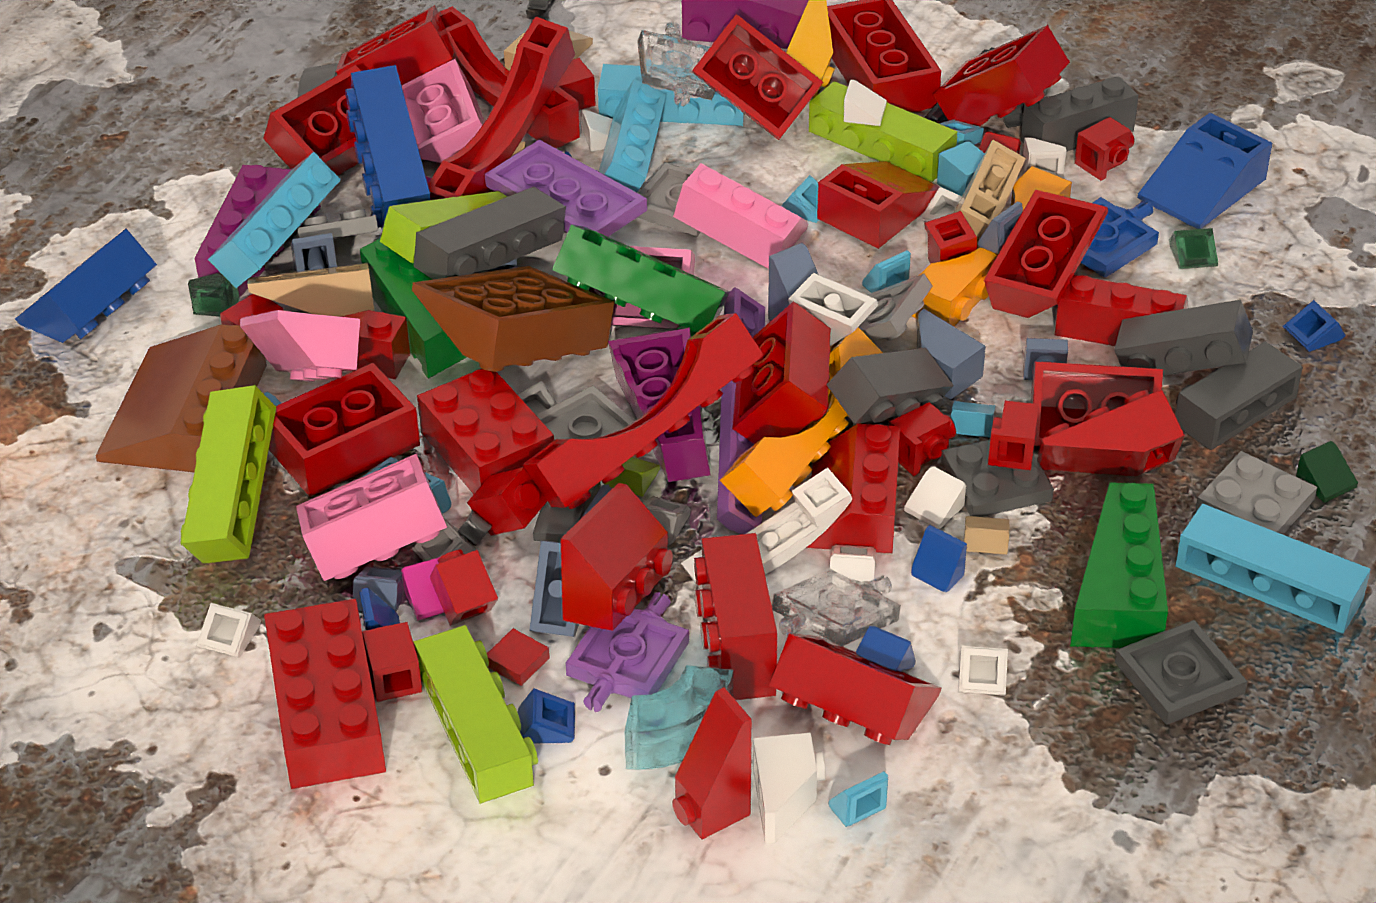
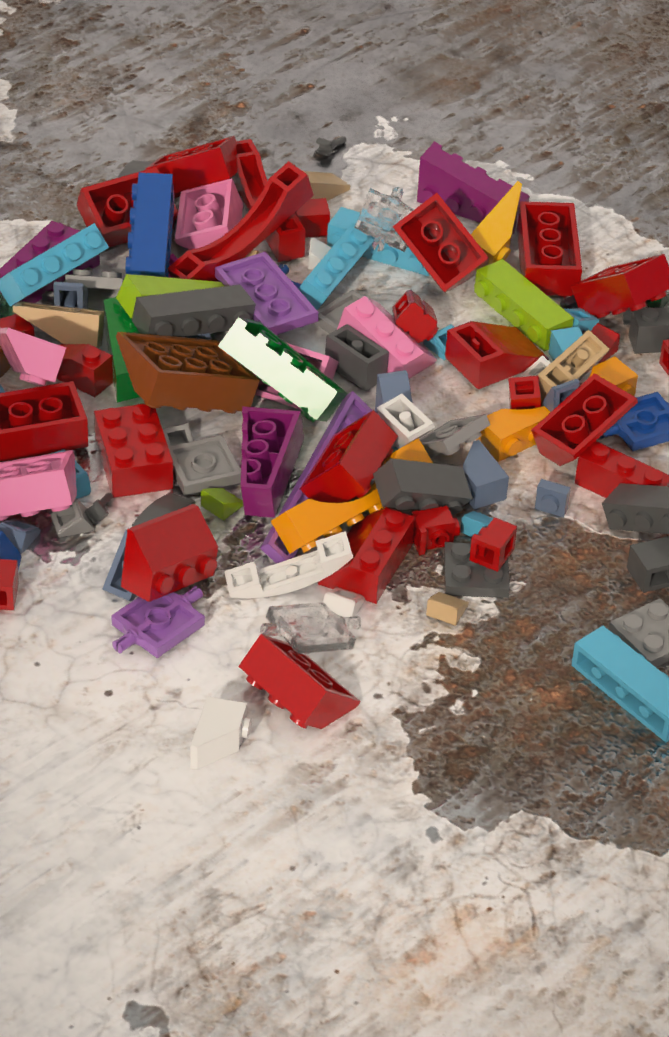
camera: 15 degrees right, 0 degrees up
dark pink slope [402,557,444,621] -> none
lime brick [413,625,538,804] -> none
red brick [430,549,498,626] -> none
red brick [467,467,547,536] -> none
red tile [487,628,550,686] -> none
blue slope [517,688,575,744] -> none
red arch [522,313,764,509] -> none
clear light blue brick [624,665,733,770] -> none
light grey slope [642,496,692,545] -> none
red slope [672,687,752,840] -> none
red brick [694,533,777,700] -> none
medium azure slope [828,771,888,827] -> none
white slope [844,80,887,126] -> none
blue slope [856,626,916,671] -> none
medium azure slope [862,250,911,293] -> none
white slope [904,466,966,529] -> none
blue slope [911,525,967,592] -> none
white slope [959,646,1008,696] -> none
white slope [1022,137,1067,178] -> none
red slope [1031,361,1163,446] -> none
red slope [1037,389,1185,476] -> none
green wedge [1070,482,1168,648] -> none
dark grey plate [1115,620,1248,725] -> none
none -> dark grey brick [325,324,389,391]
none -> red brick [392,289,439,343]

